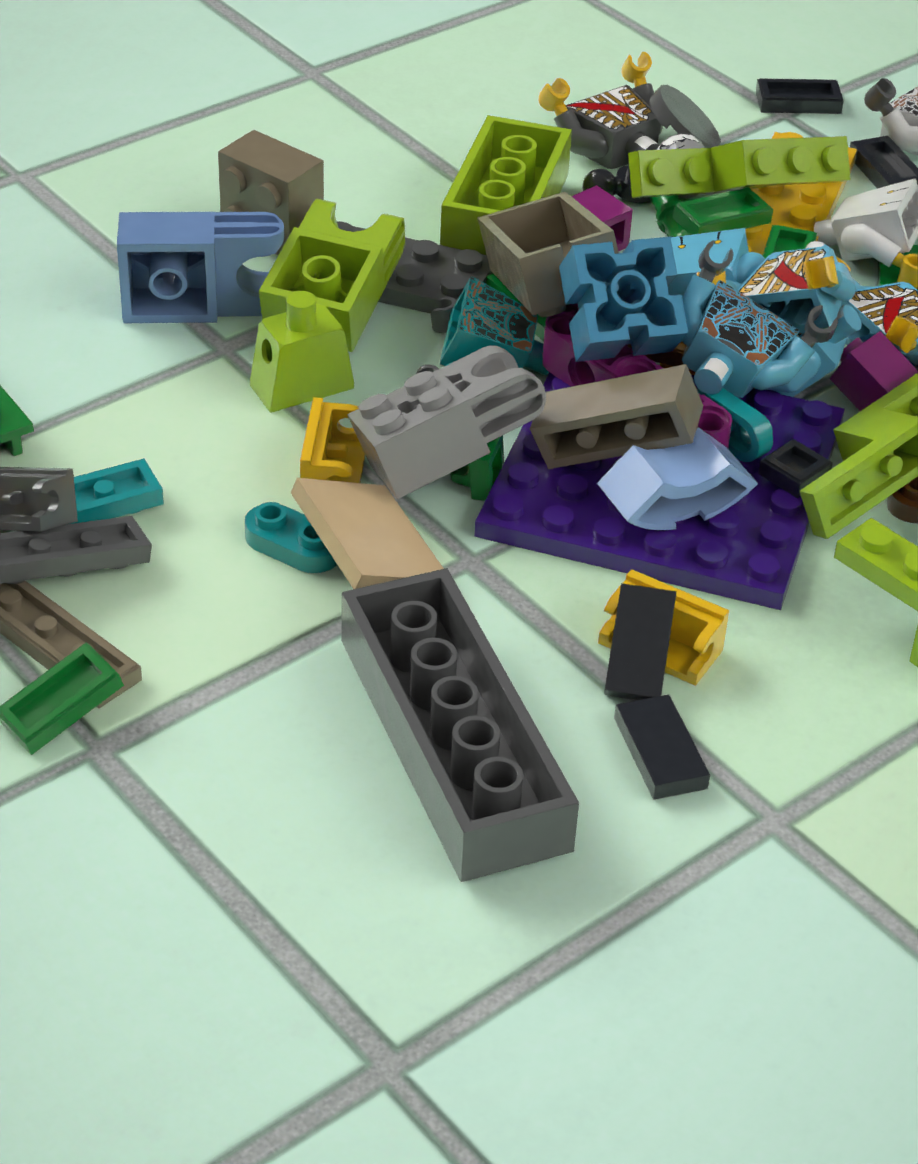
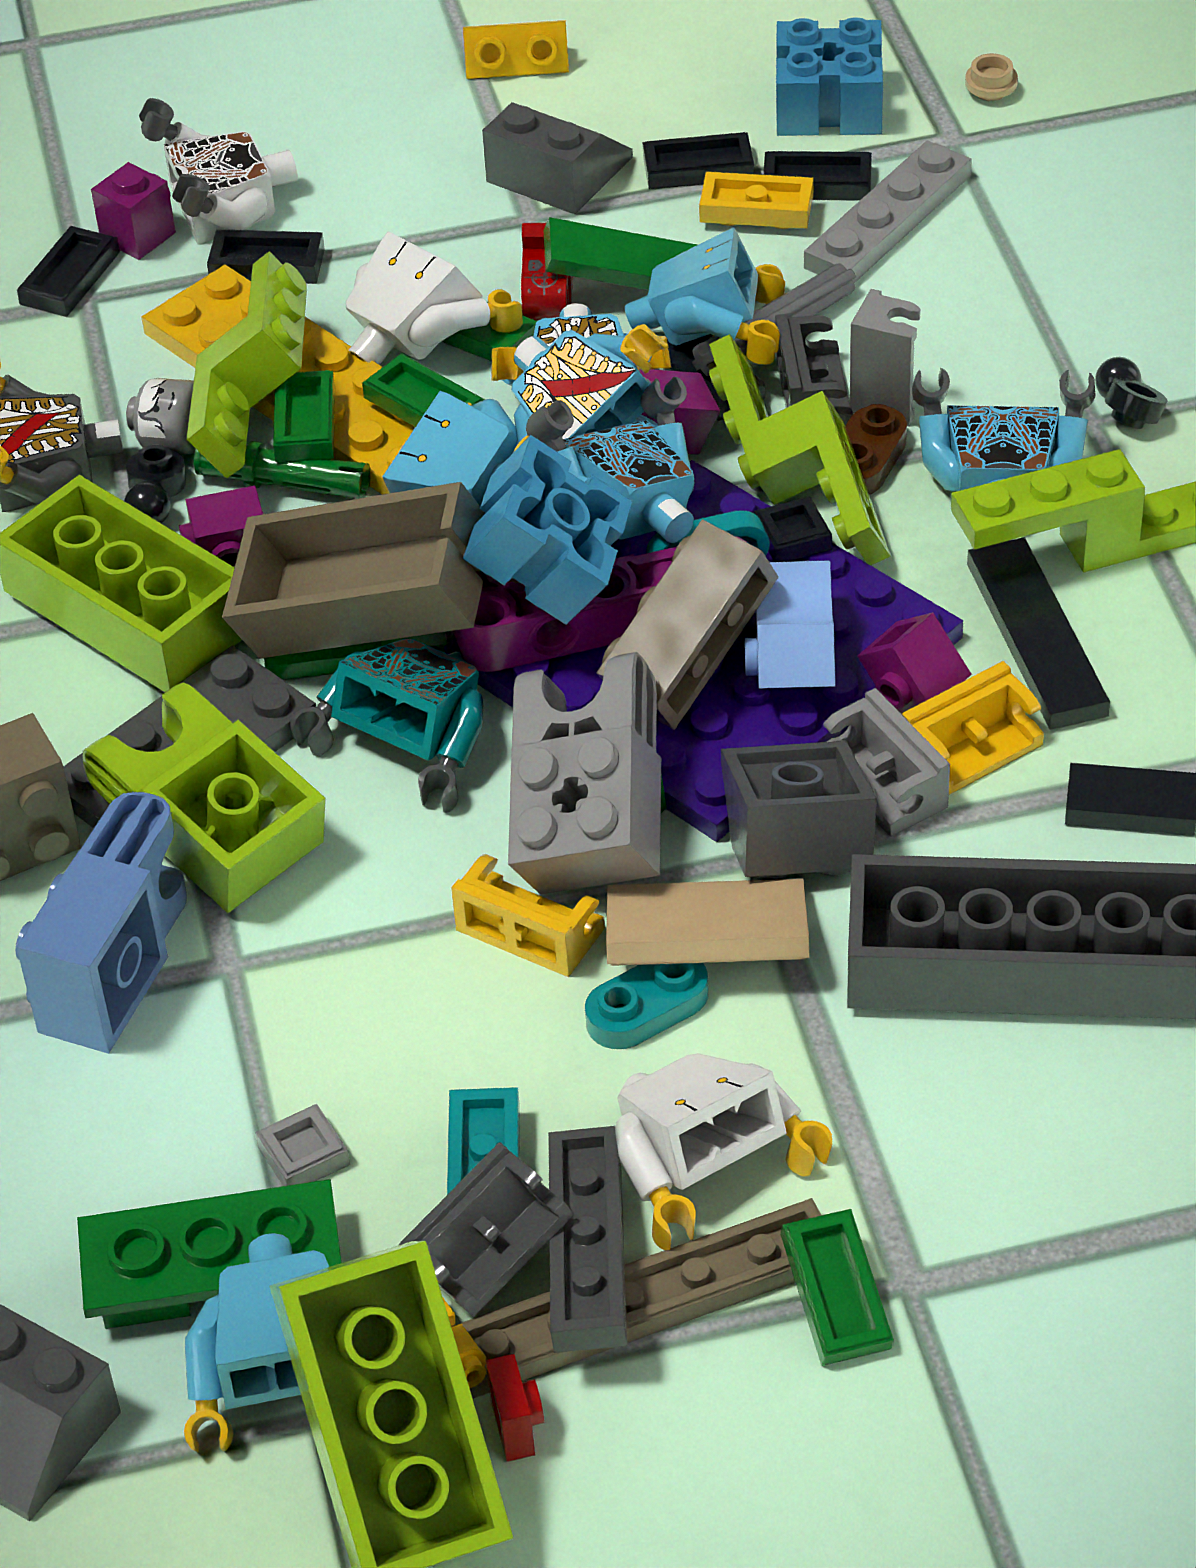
camera: 60 degrees left, 5 degrees up
lime torso [250,291,354,413] -> none
black tile [604,583,677,700] -> none
dark grey tile [649,85,721,148] -> none
none -> magenta brick [91,162,176,260]
none -> light grey tile [255,1103,350,1186]
none -> white torso [615,1053,832,1251]
none -> dark grey slope [721,741,877,880]
none -> light grey hinge [823,688,950,837]
none -> magenta brick [857,613,972,714]
none -> black tile [967,537,1110,730]

